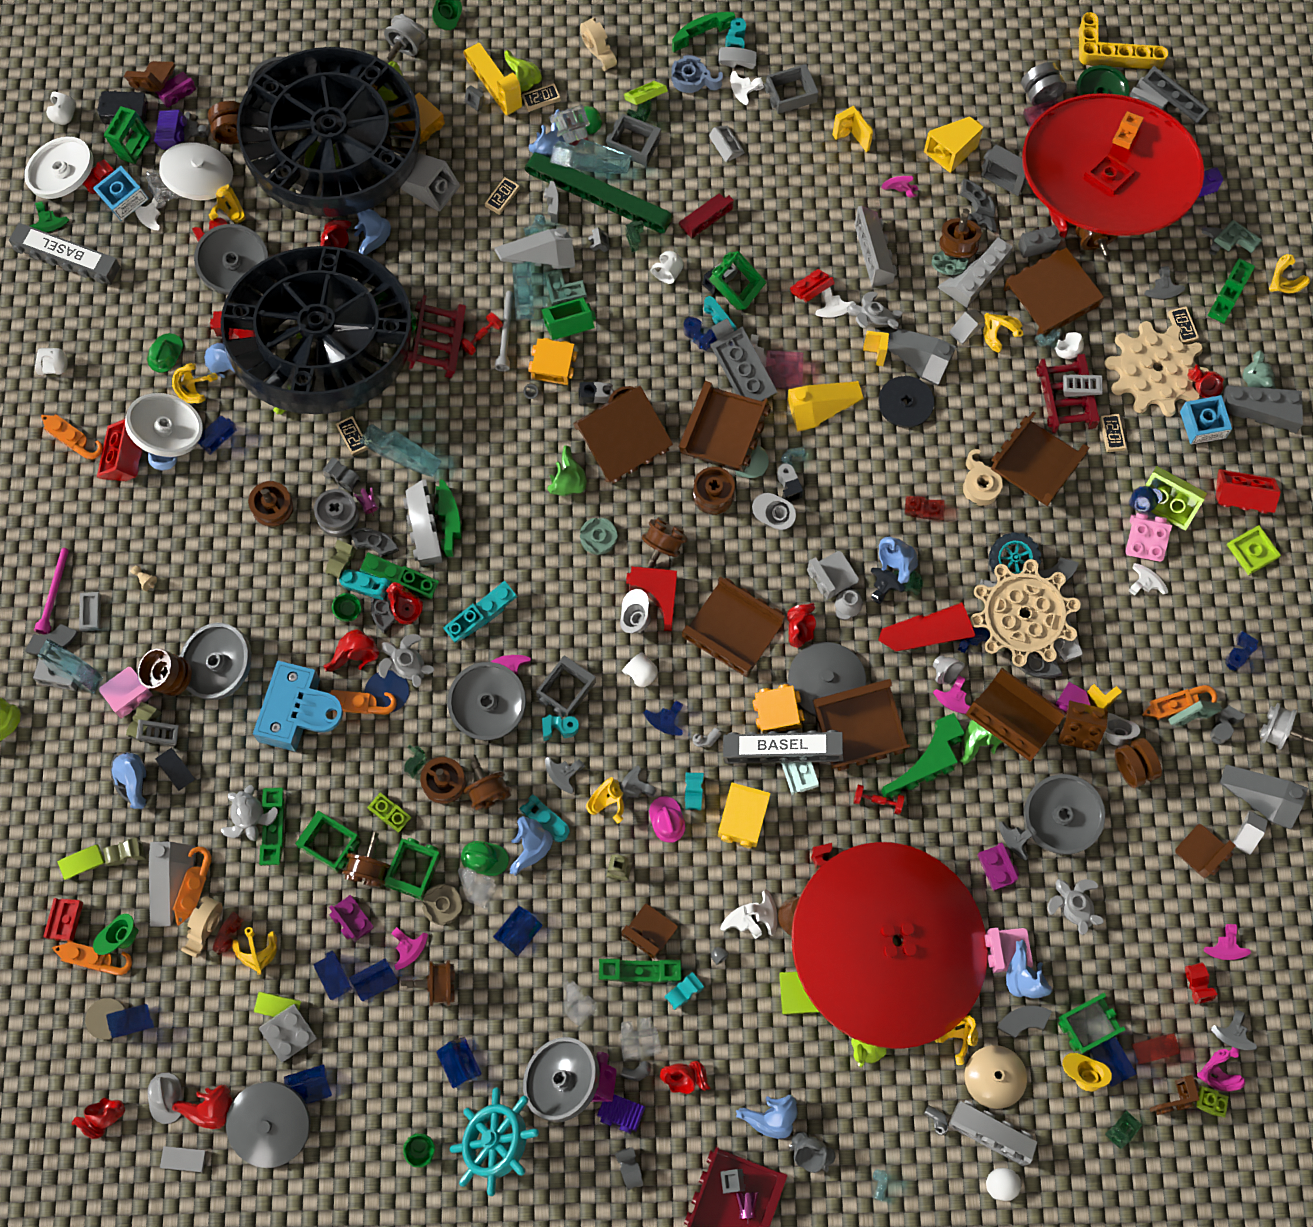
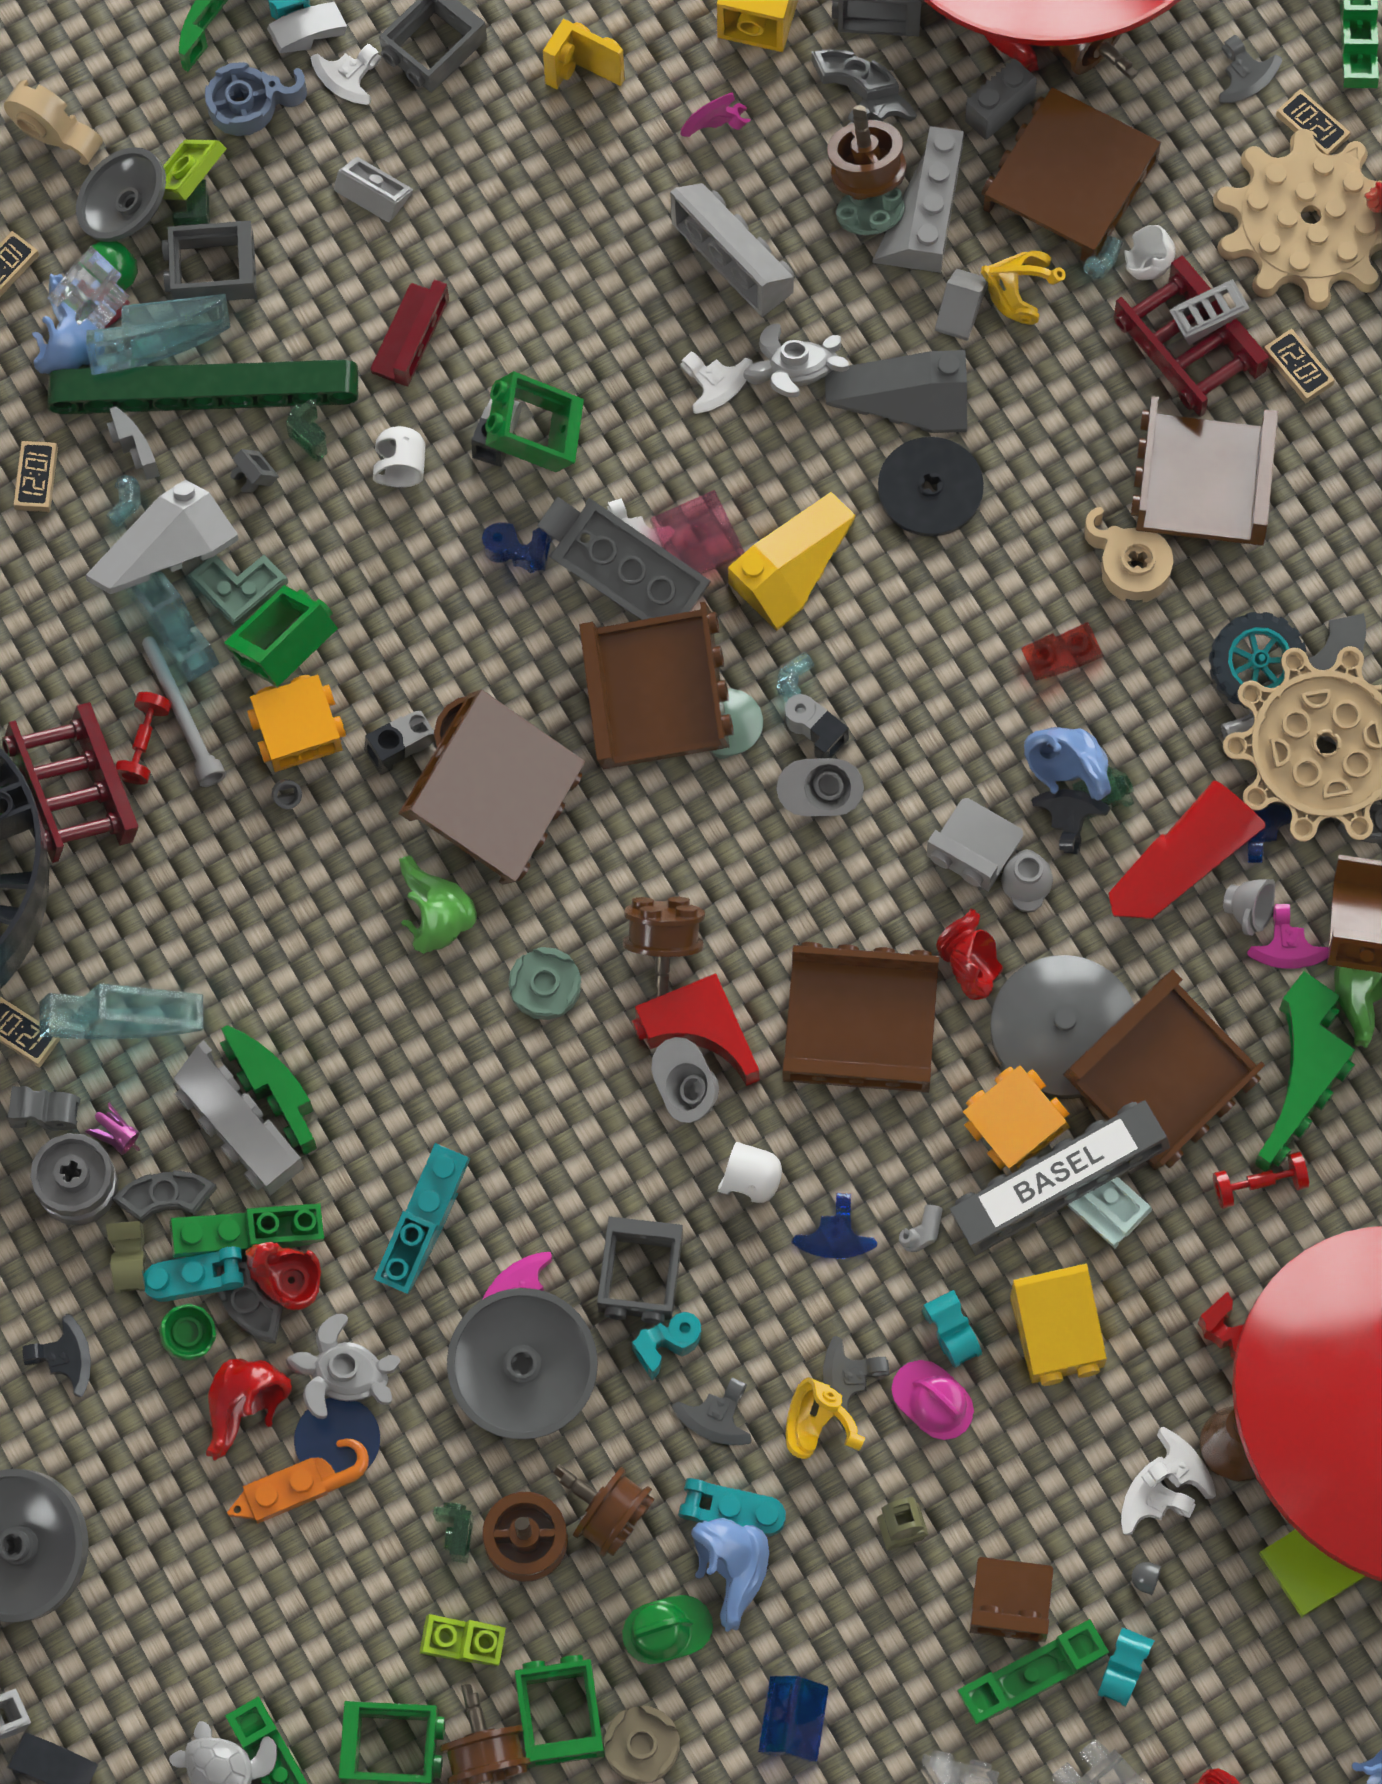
camera: 25 degrees left, 0 degrees up
dark azure brick [253,661,343,752] -> none
clear slope [458,867,497,910] -> none
reddish brown wheel [693,467,735,515] -> none
teal plate [704,296,738,331] -> none
red plate [790,269,835,302] -> none
yellow panel [863,331,889,366] -> none
none -> black piece [22,1314,91,1397]
none -> dark grey dish [76,147,166,242]

